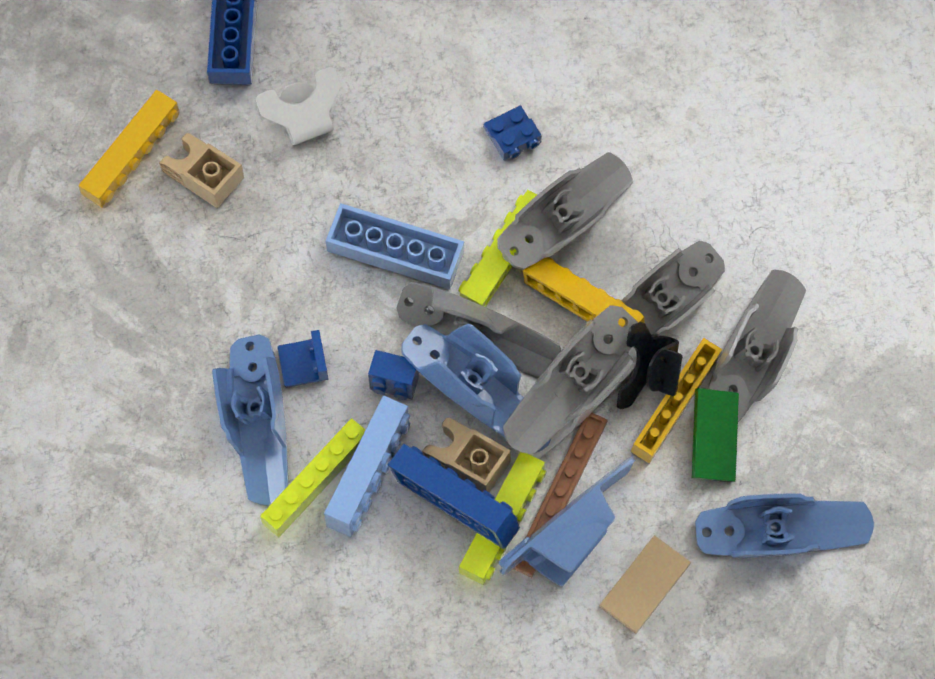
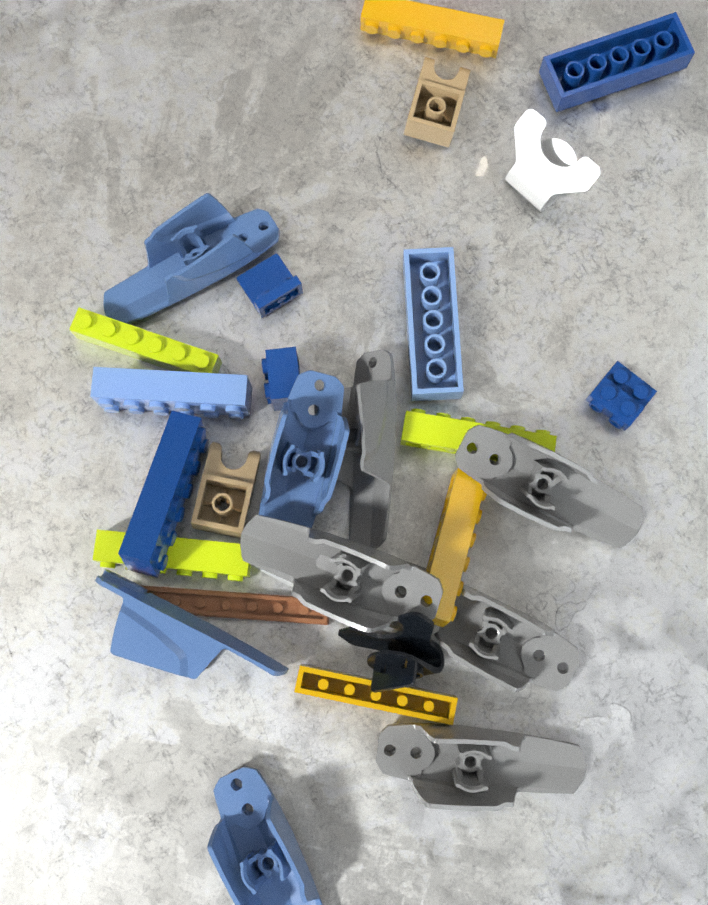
camera: 70 degrees right, 10 degrees up
tan tile [599,535,691,634] -> none
green tile [691,388,739,482] -> none

